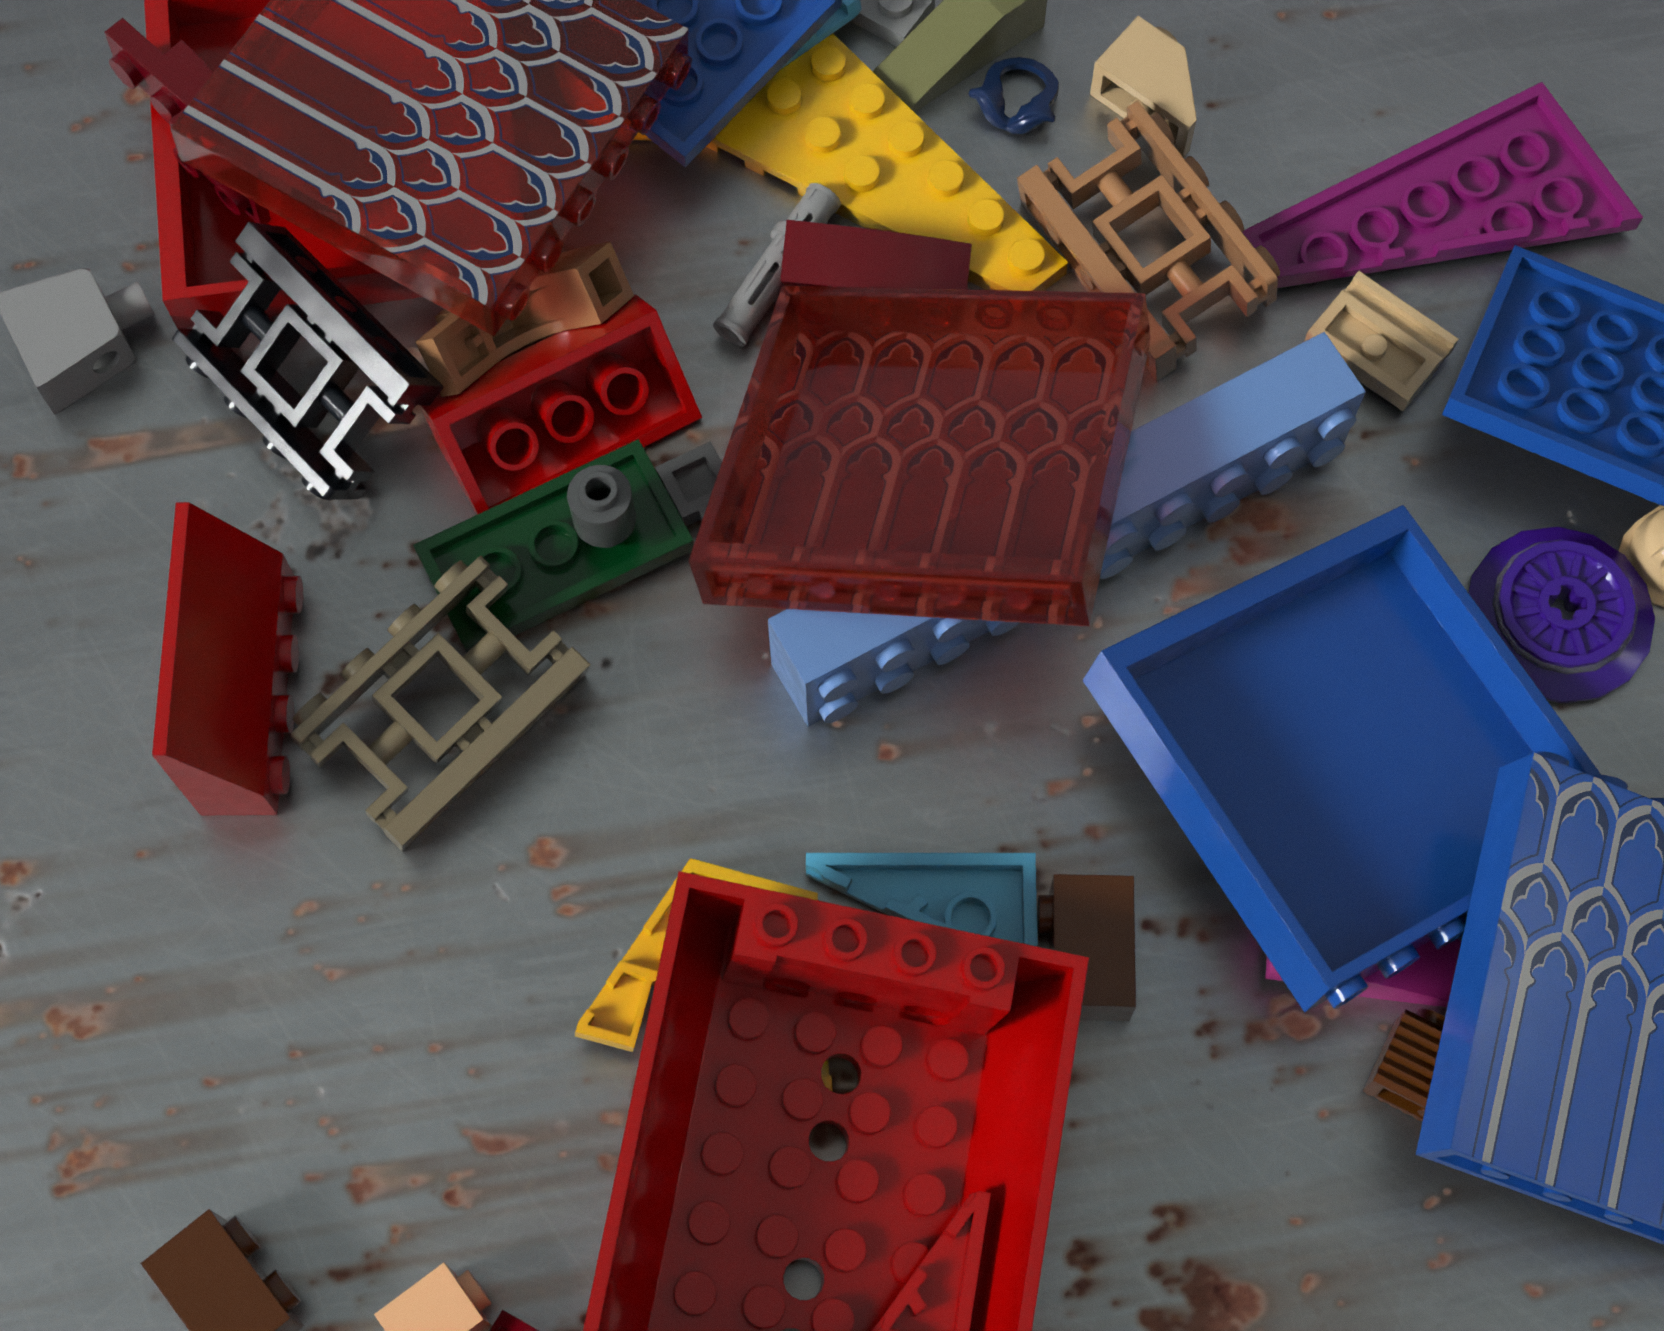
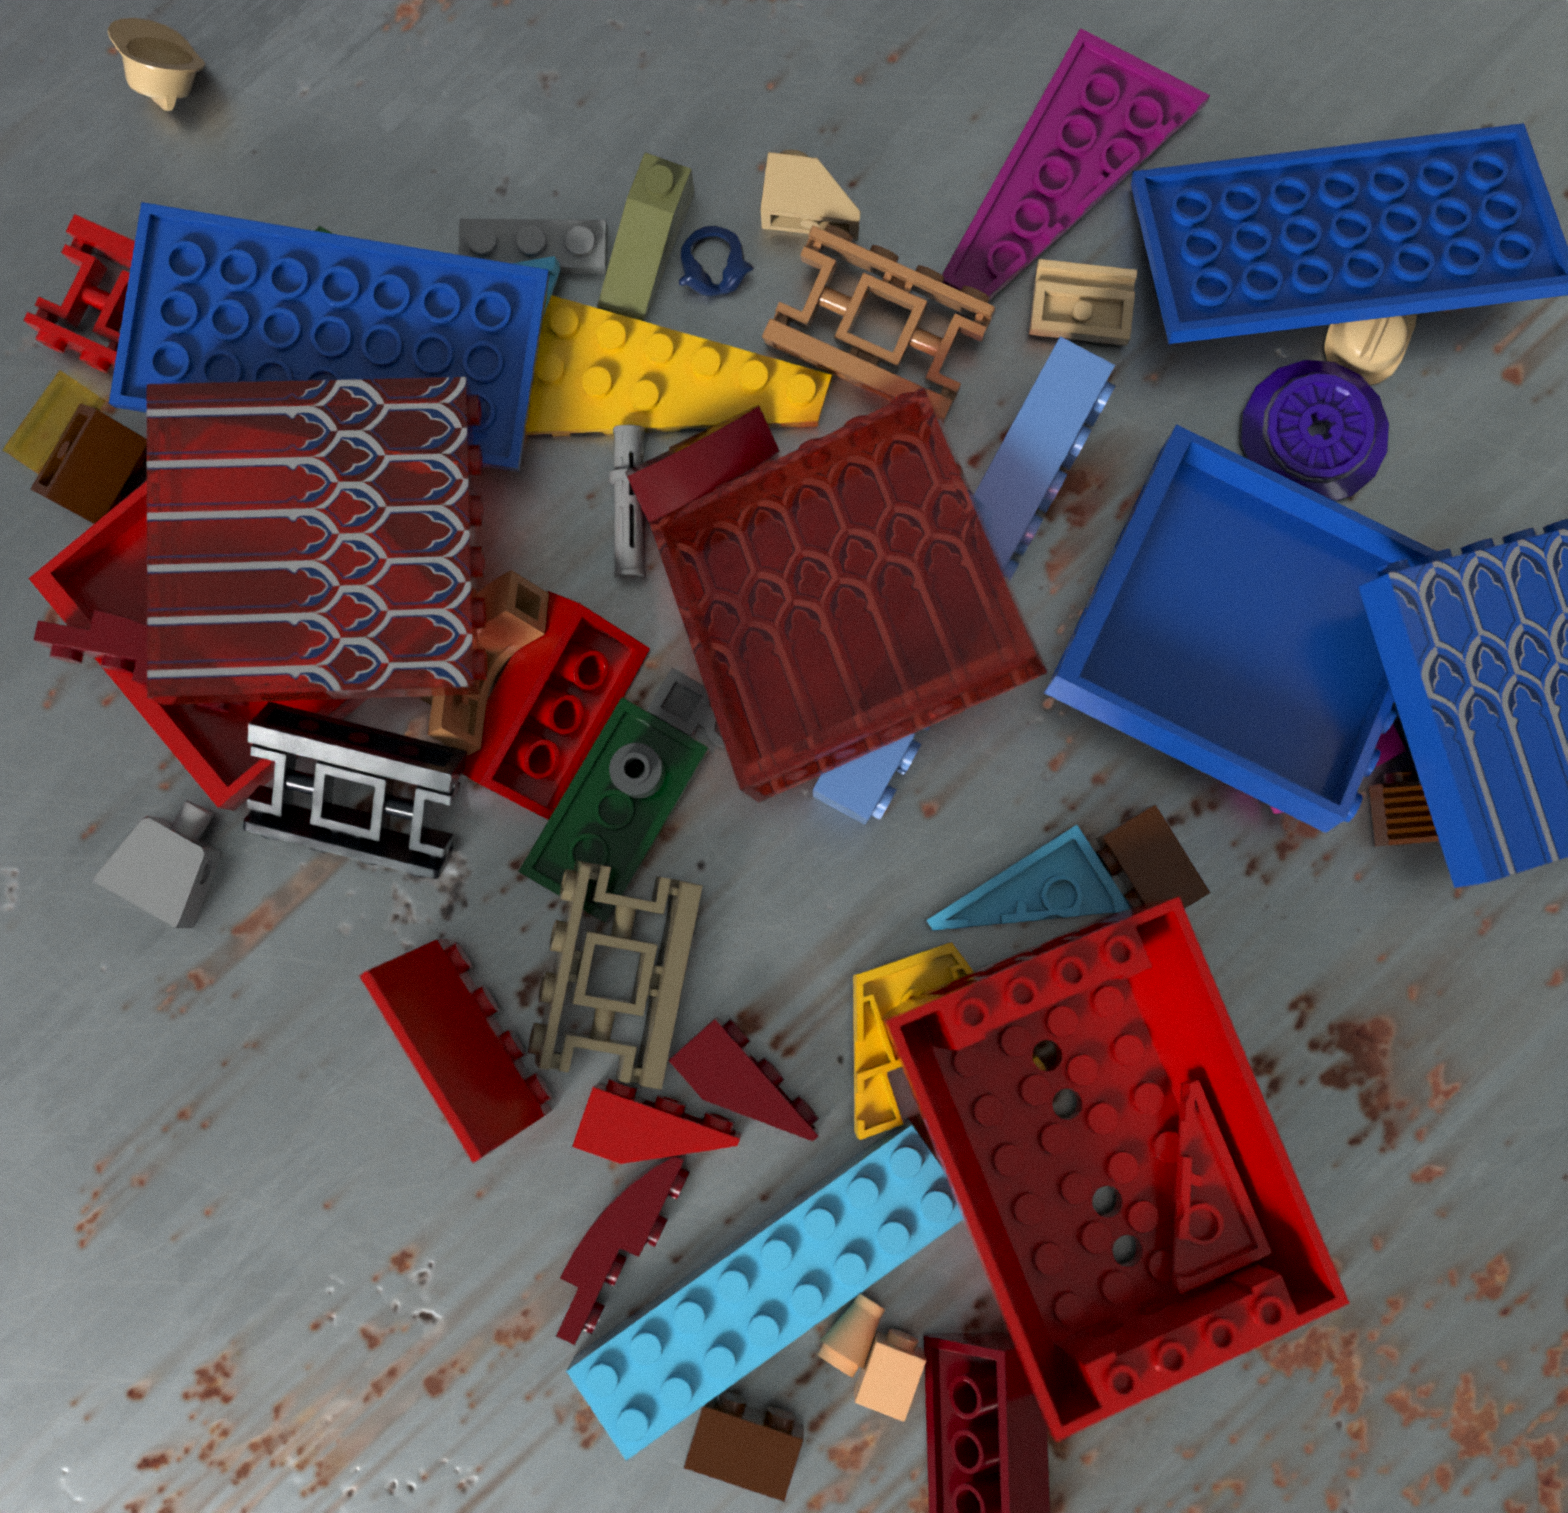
camera: 25 degrees left, 15 degrees up
none -> dark red slope [556,1154,690,1345]
none -> medium azure brick [566,1118,963,1461]
none -> red slope [572,1078,742,1164]
none -> dark red slope [668,1016,819,1142]
none -> light nougat cone [817,1294,885,1378]

